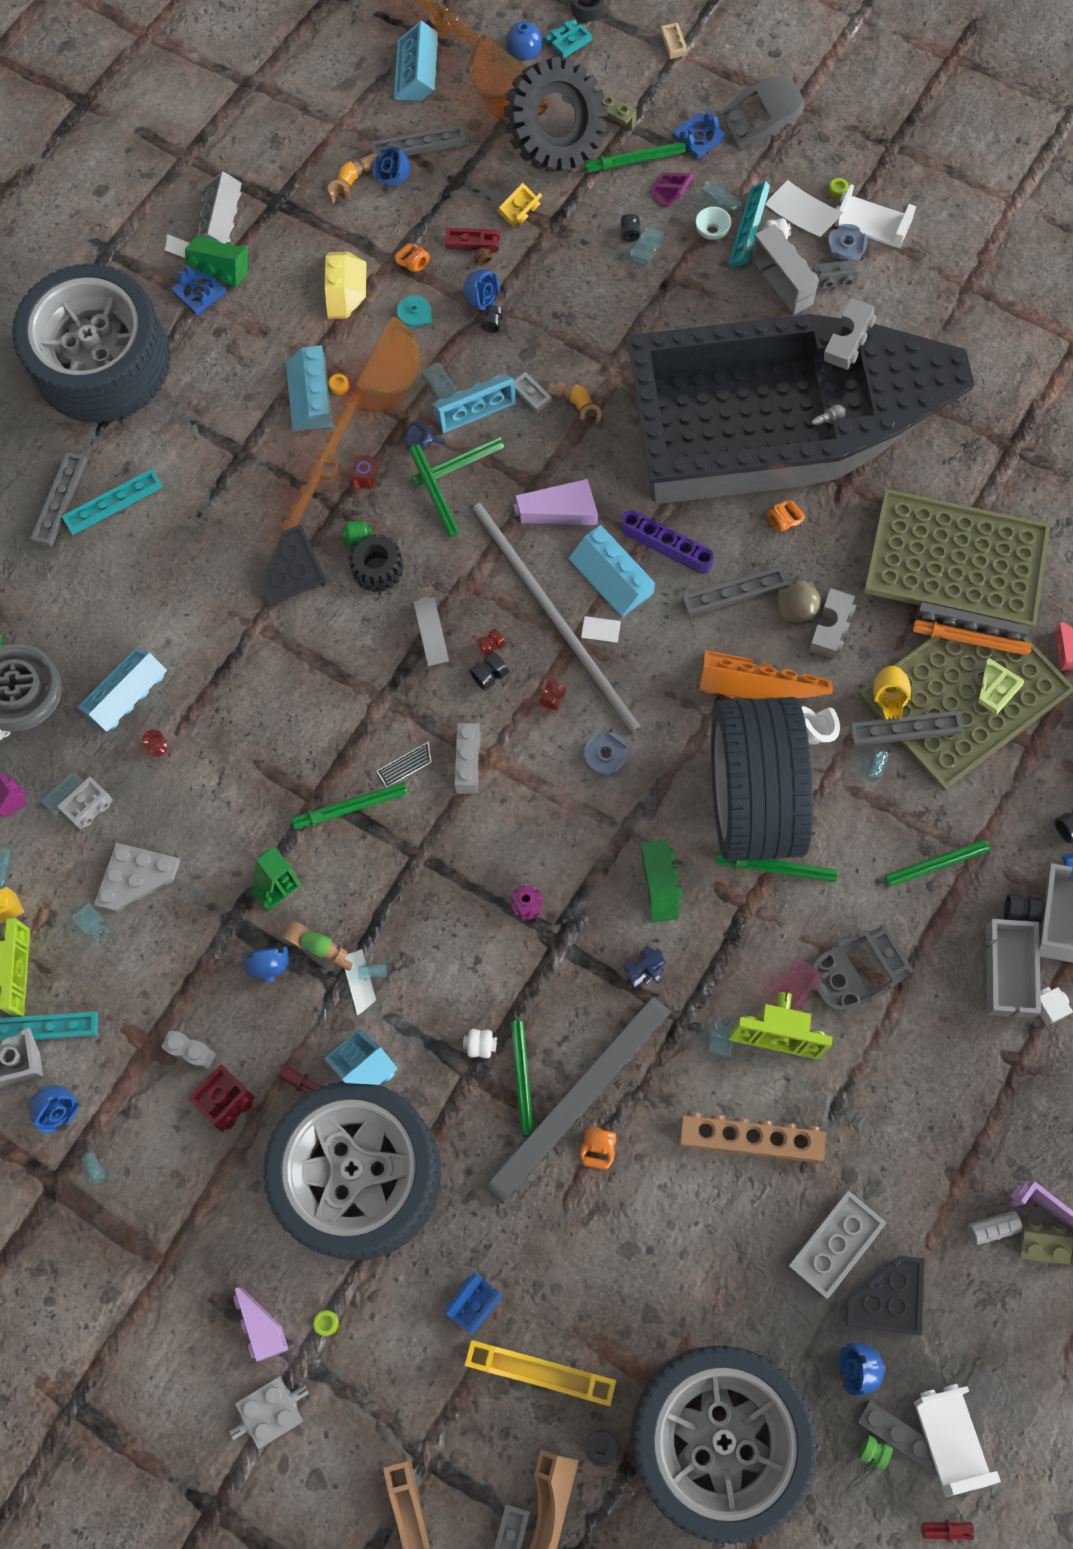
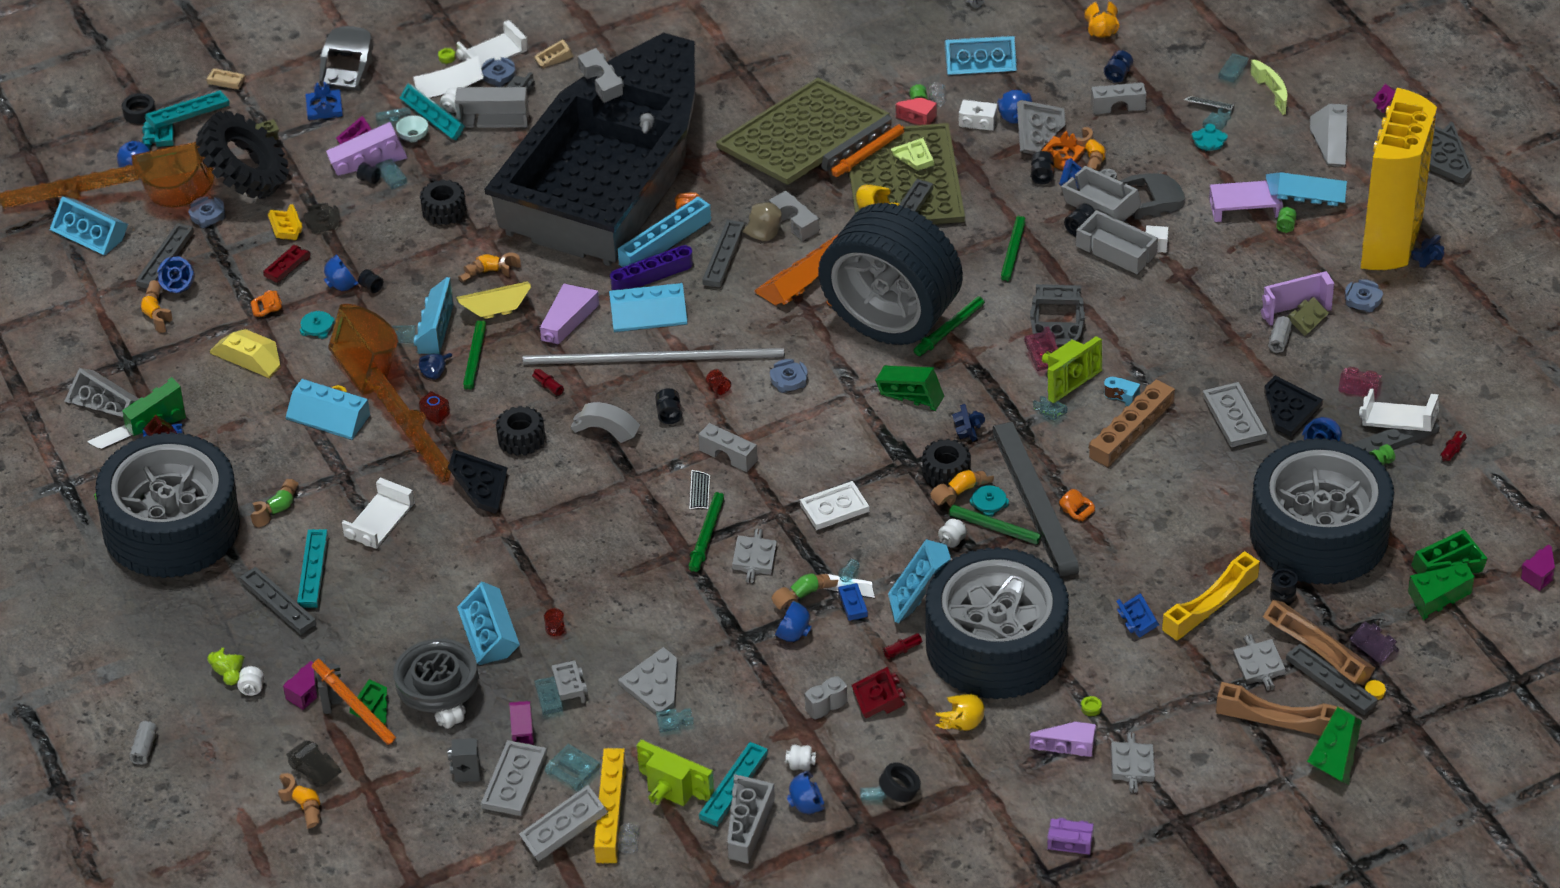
camera: 60 degrees left, 25 degrees down
green wedge [251,847,302,912] -> none
green head [342,520,372,548] -> none
green axle [410,445,459,537] -> none
reddish brown plate [473,248,492,266] -> none
clear red wheel [477,628,506,656] -> none
magenta brick [510,885,544,921] -> none
light grey plate [514,372,552,413] -> none
white sticker [581,616,621,642] -> none
green axle [585,142,686,173] -> none
none -> clear red brick [144,415,178,436]
none -> teal plate [145,90,230,129]
none -> sand blue plate [189,196,225,228]
none -> piece [250,479,299,527]
none -> clear smoke plate [304,203,341,234]
none -> lavender wedge [326,122,407,176]
none -> white panel [342,478,415,549]
none -> black tyre [420,179,466,225]
none -> light yellow wedge [456,281,531,319]
none -> dark red axle [532,369,564,396]
none -> tan slope [534,39,574,69]
none -> medium azure brick [618,197,711,267]
none -> light grey plate [732,528,777,583]
none -> white piece [786,745,816,771]
none -> white plate [800,481,869,530]
none -> blue plate [838,583,868,621]
none -> black tyre [879,762,921,803]
none -> black tyre [922,439,971,487]
none -> piece [930,470,994,507]
none -> yellow helmet [935,694,985,731]
none -> teal piece [970,486,1009,517]
none -> medium lavender brick [1047,818,1094,855]
none -> medium azure leg [1104,377,1140,406]
none -> light grey plate [1233,634,1286,691]
none -> clear pink bracket [1338,367,1382,398]

